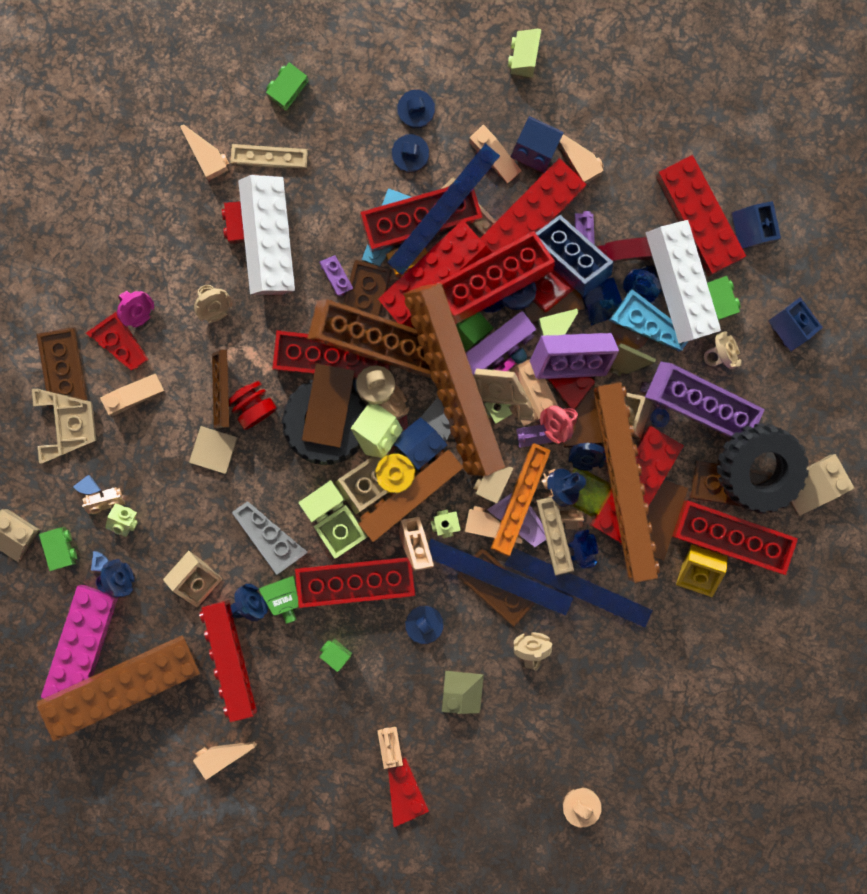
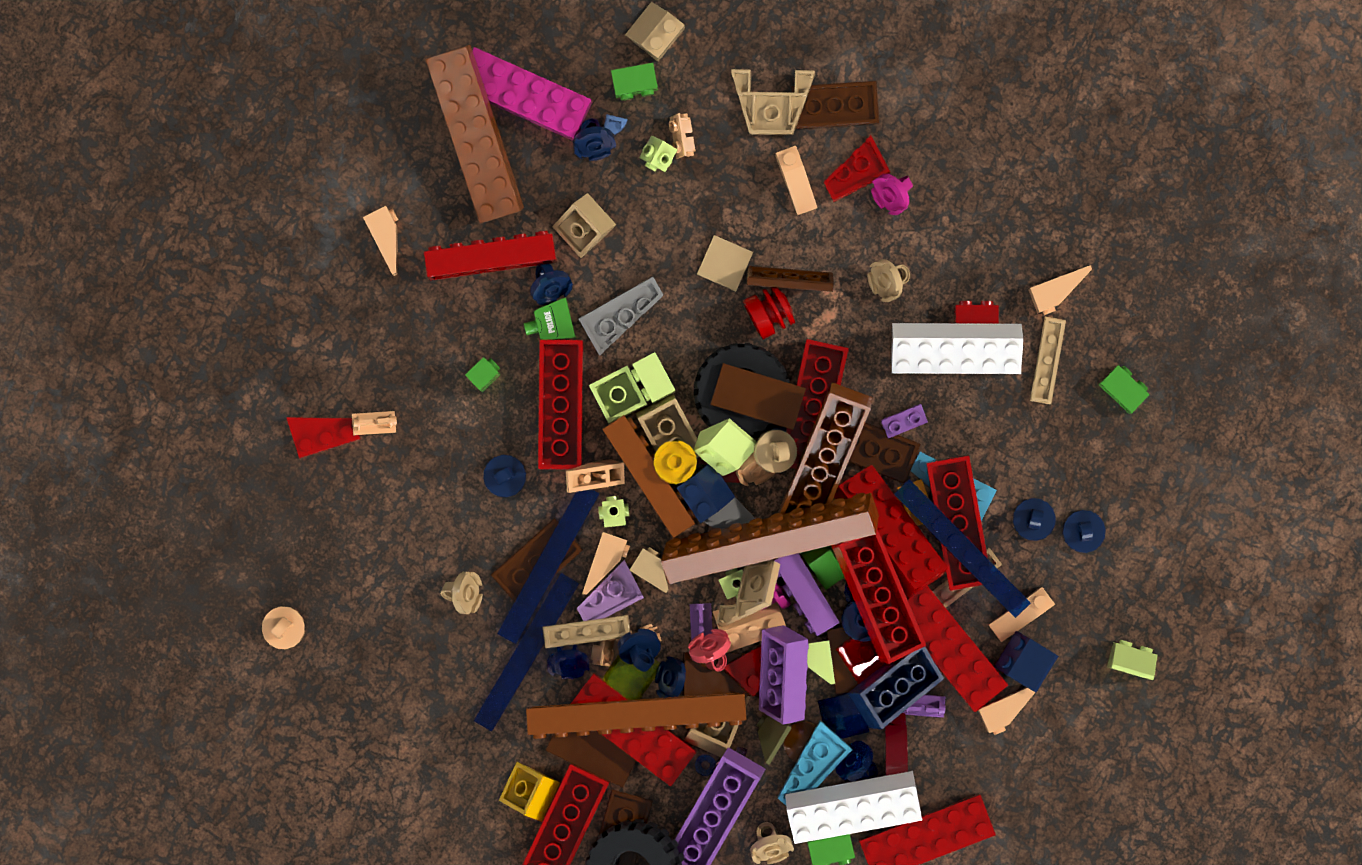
camera: 100 degrees right, 0 degrees up
medium blue tile [73,475,101,494] -> none
olive slope [442,670,484,714] -> none
orange plate [491,443,551,556] -> none
medium azure hinge [510,347,527,364] -> none

